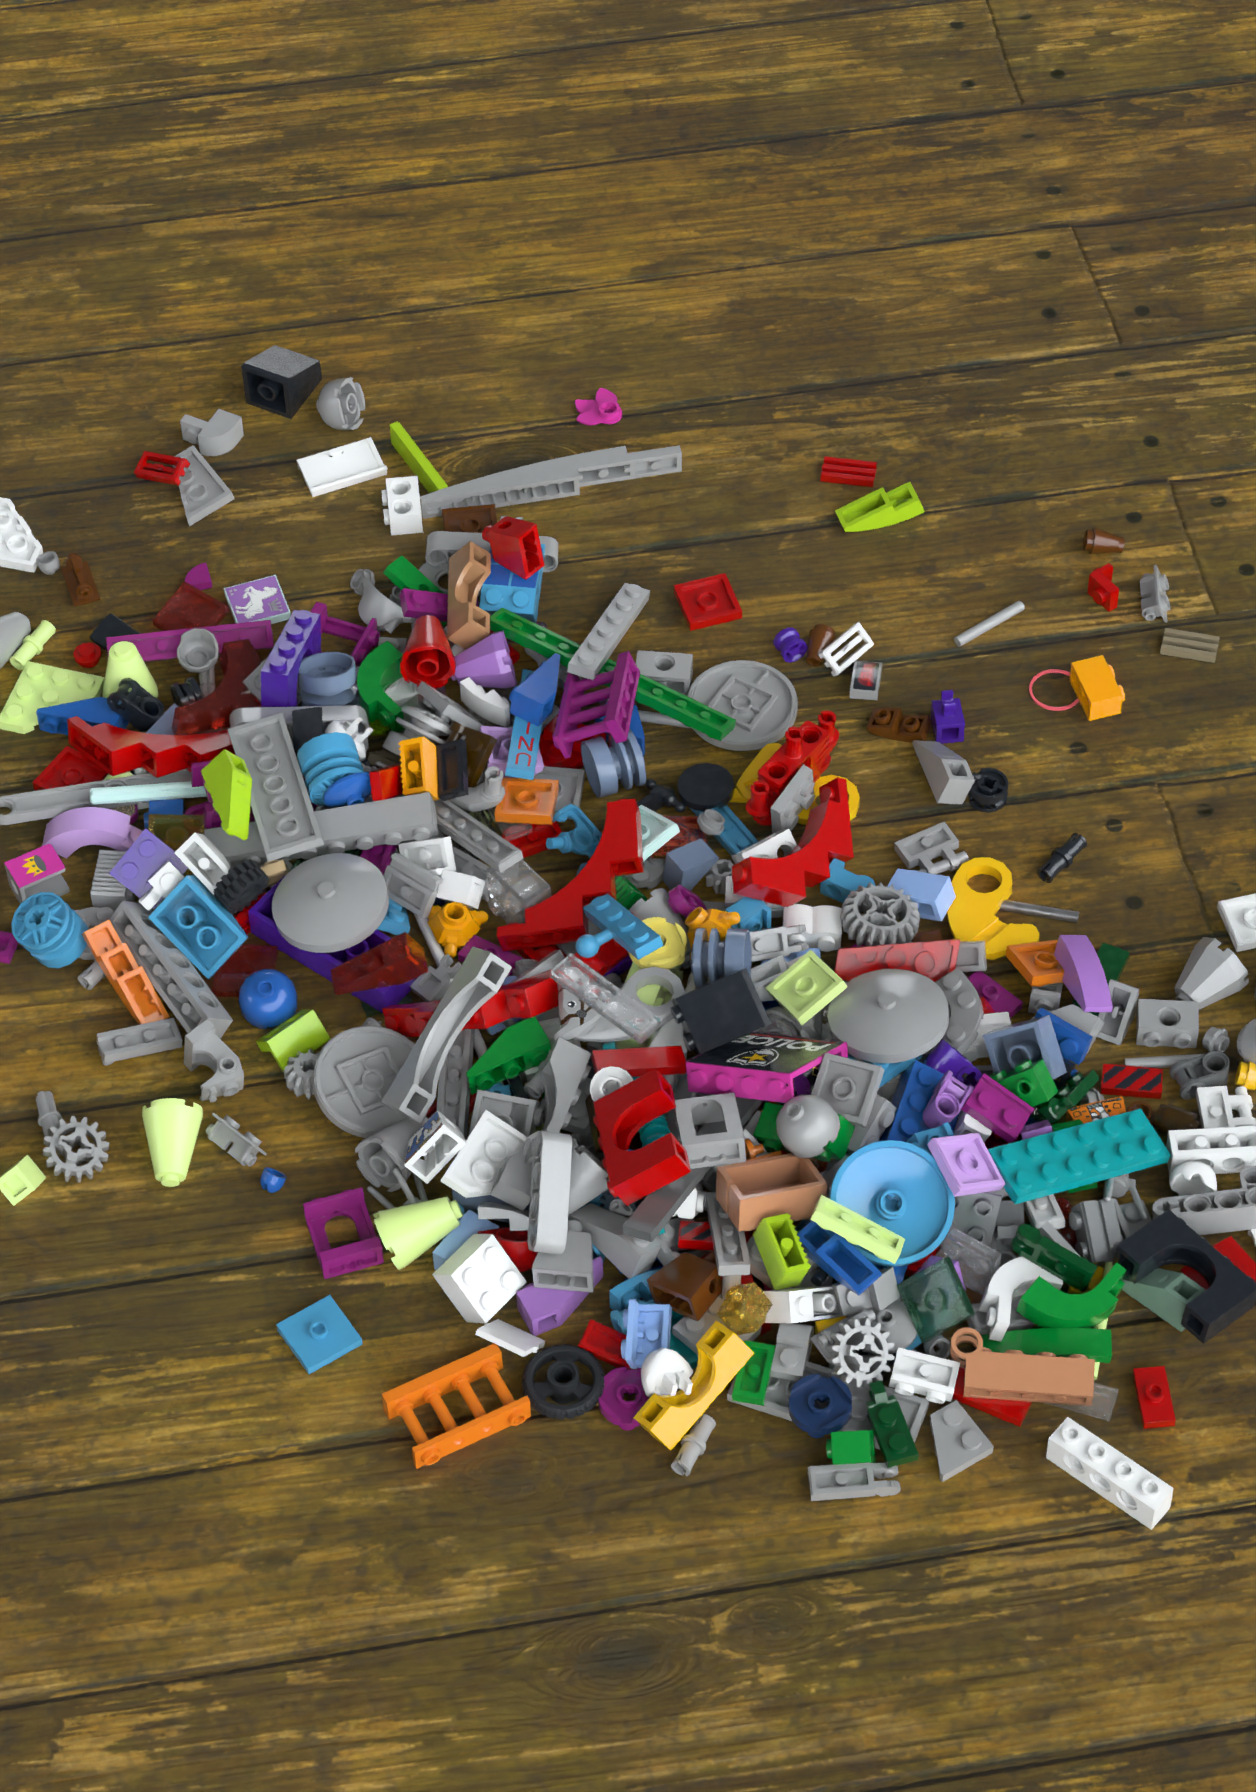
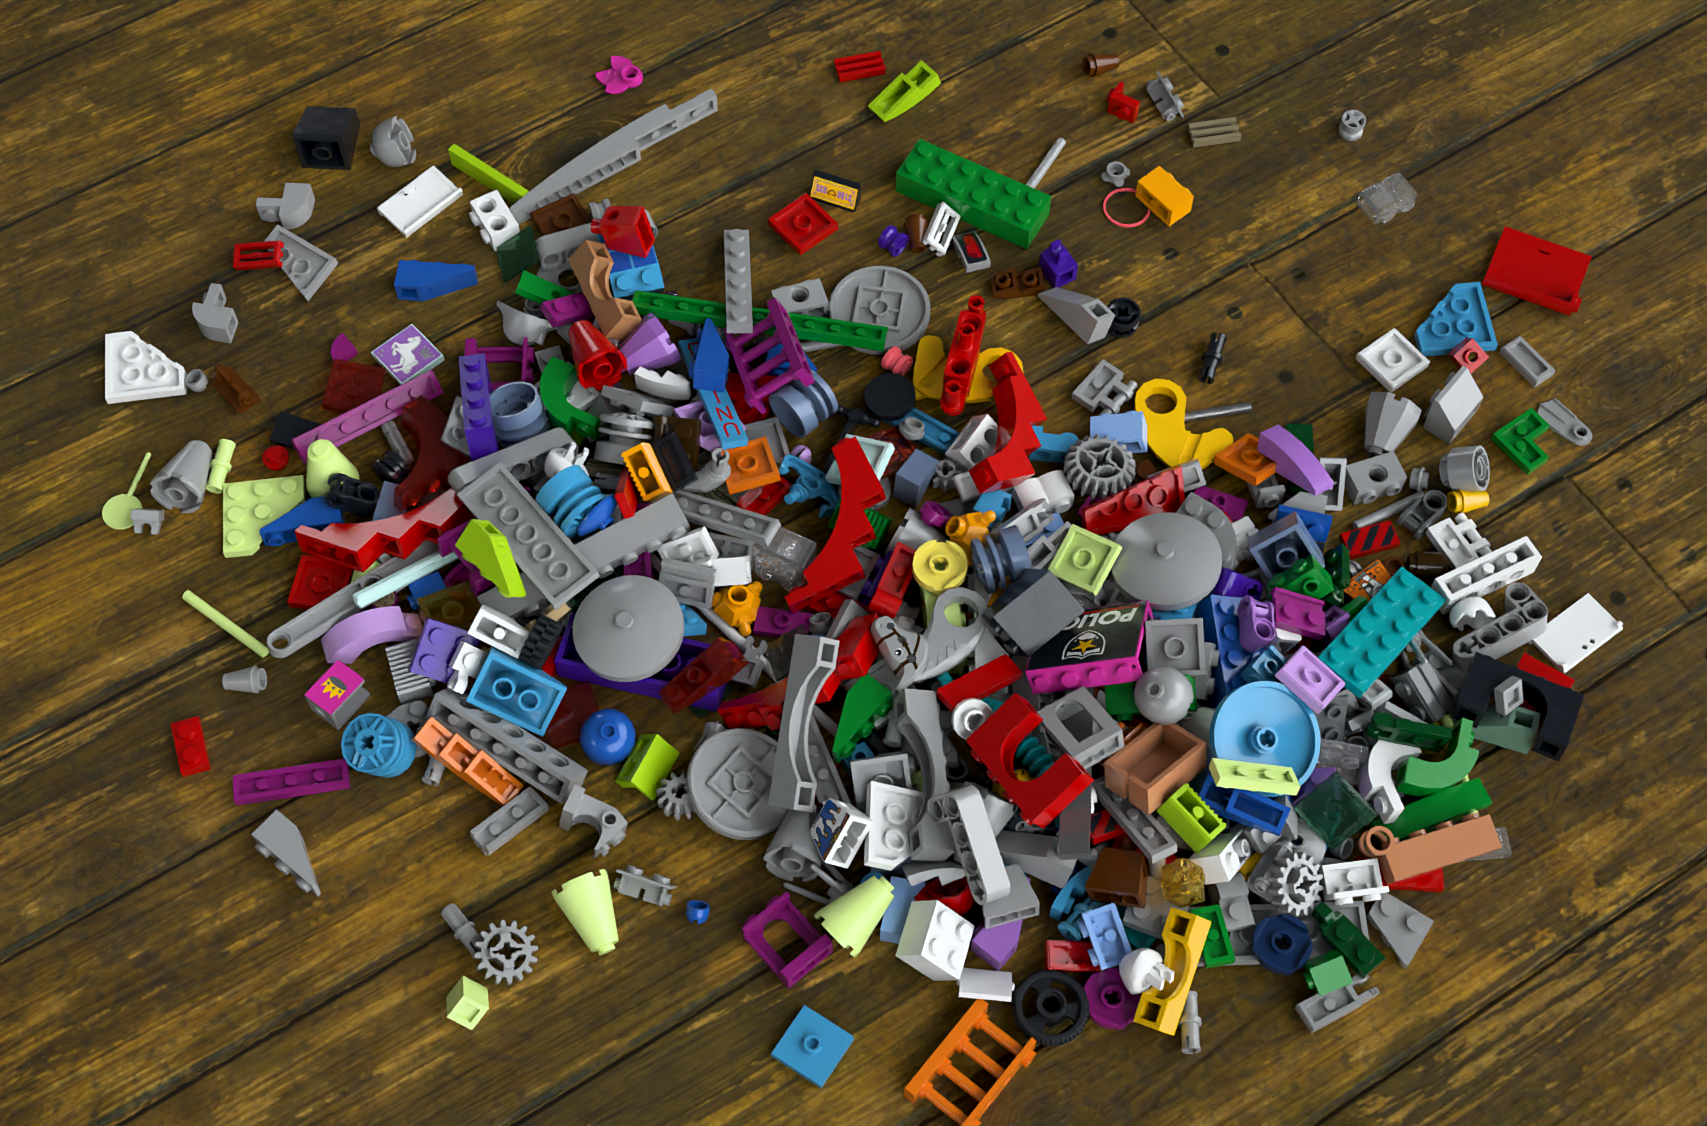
camera: 25 degrees left, 10 degrees up
light grey hair [177,628,219,673] -> none
black slope [292,707,323,767] -> none
light grey plate [350,569,375,596] -> none
clear plate [550,953,661,1044] -> none
dark azure plate [575,894,664,960] -> none
light grey plate [771,764,815,833] -> none
white brick [1046,1417,1174,1530] -> none
red plate [1132,1366,1176,1429] -> none
none -> light grey brick [192,283,239,343]
none -> blue slope [394,260,478,301]
none -> clear green piece [496,226,539,282]
none -> lavender hinge [790,445,811,464]
none -> slope [810,170,861,212]
none -> coral wheel [881,346,913,376]
none -> green brick [896,139,1052,249]
none -> light grey plate [1101,161,1130,187]
none -> light grey plate [1494,675,1524,716]

